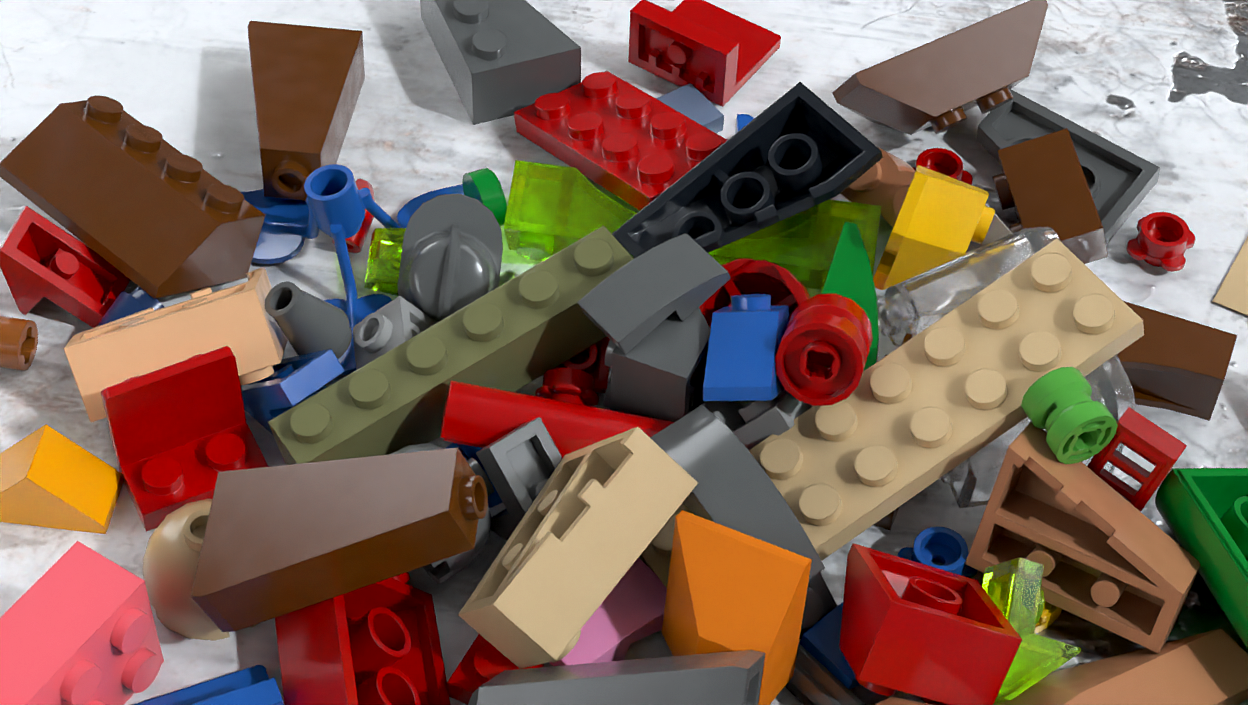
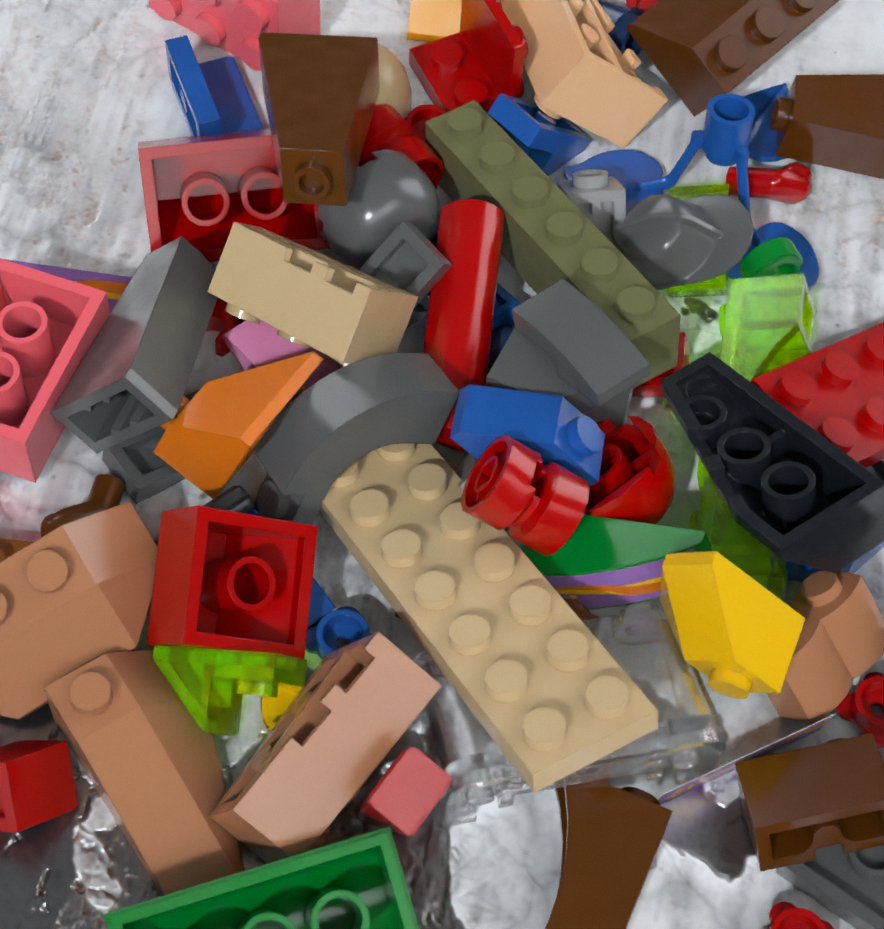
camera: 90 degrees right, 10 degrees up
dark grey cone [265,281,352,359] -> none
bright green wheel [1021,367,1118,464] -> none

